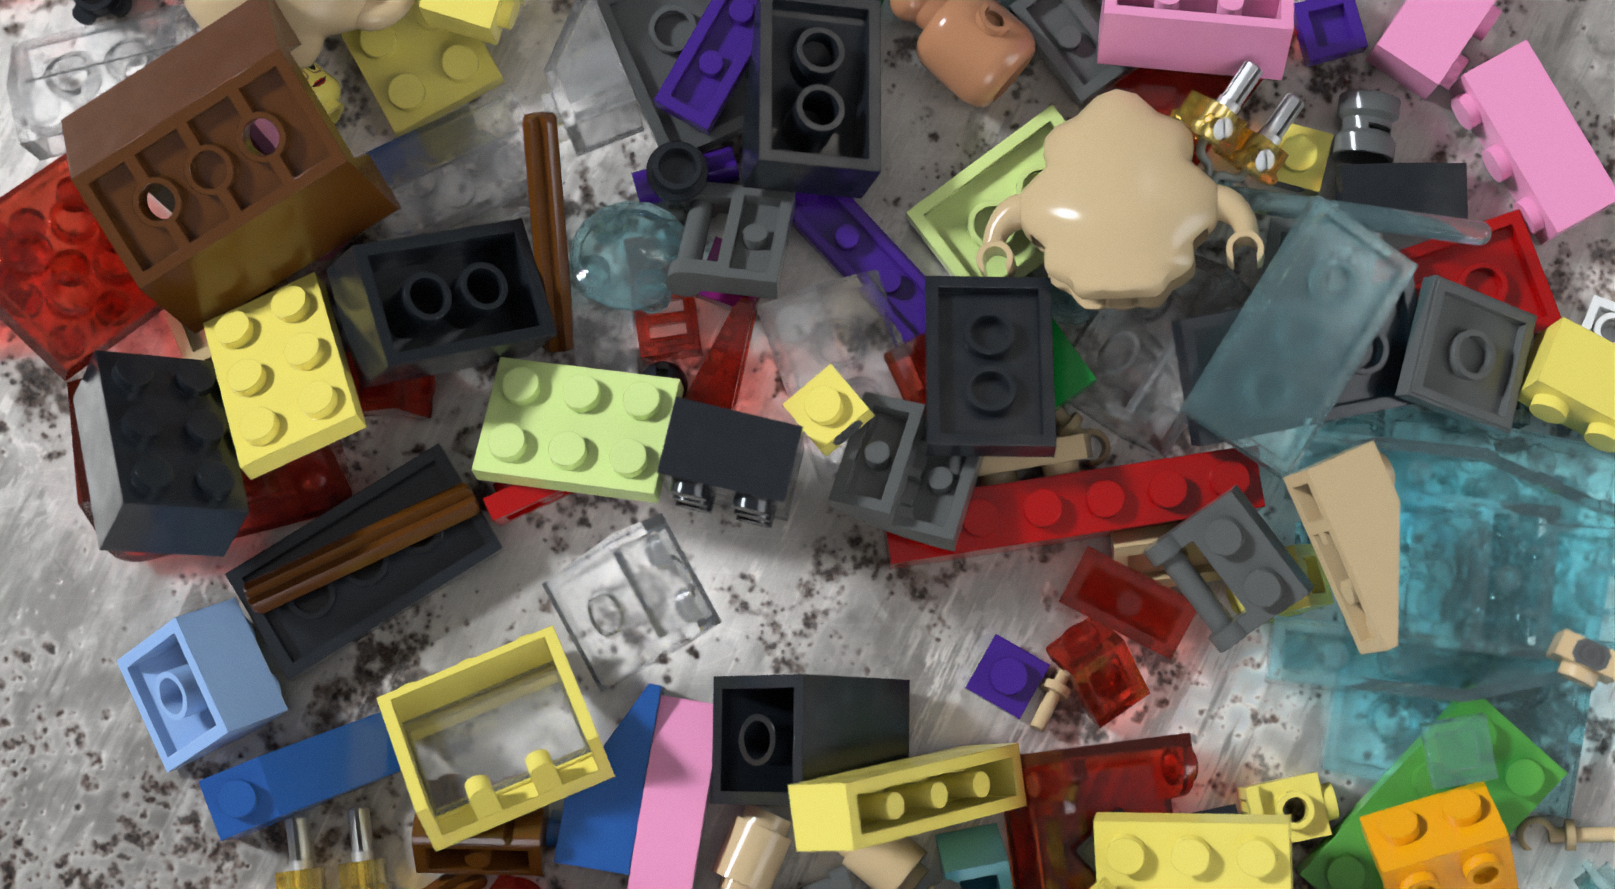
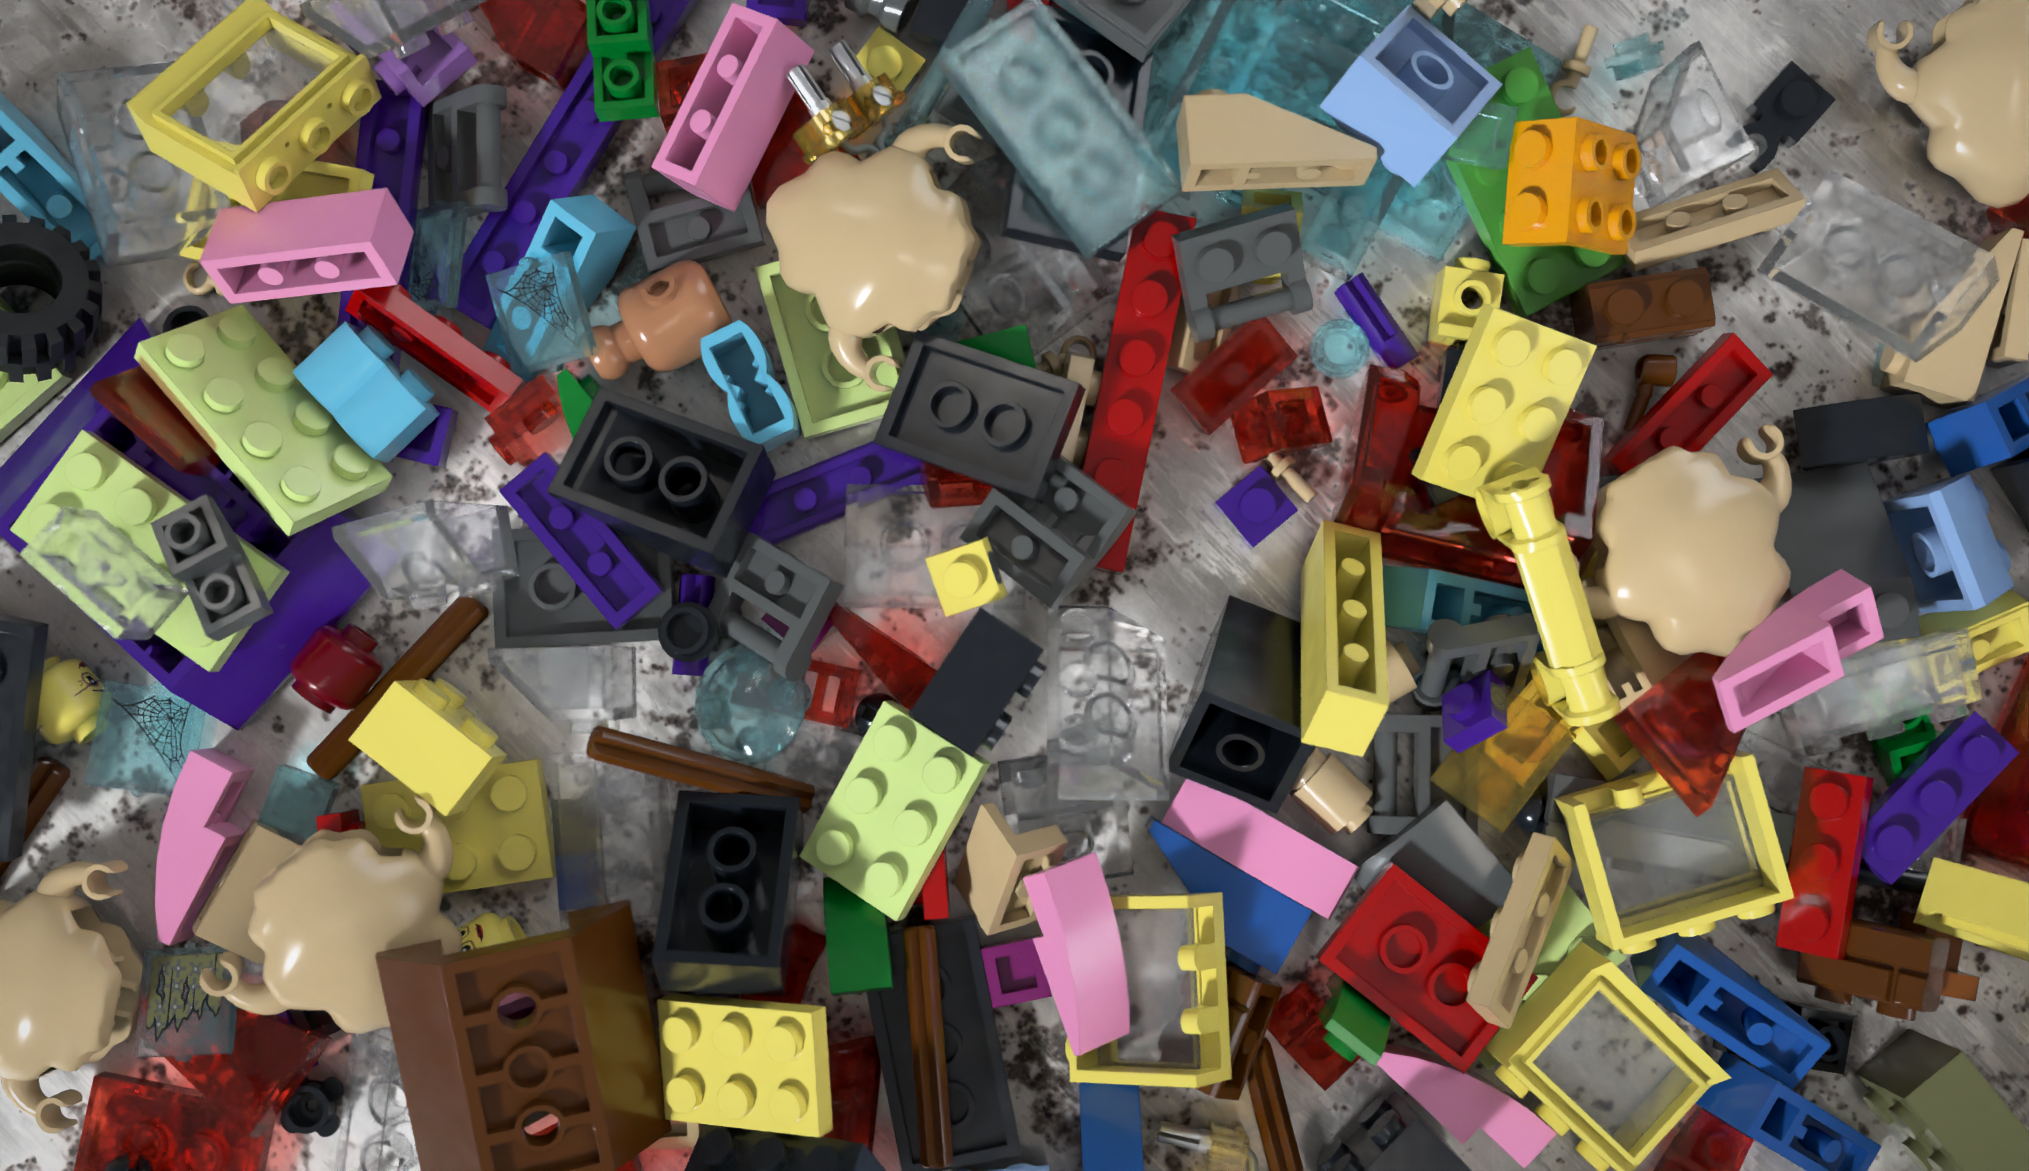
camera: 65 degrees left, 5 degrees up
none -> medium azure brick [701,320,801,452]
none -> green slope [823,877,894,996]
none -> tan panel [954,802,1068,936]
none -> magenta plate [981,934,1052,1008]
none -> bright pink slope [1023,852,1130,1056]
none -> clear slope [1046,605,1170,801]
none -> clear light blue plate [1309,319,1370,379]
none -> light blue slope [1319,4,1502,187]
none -> dark purple piece [1334,272,1419,375]

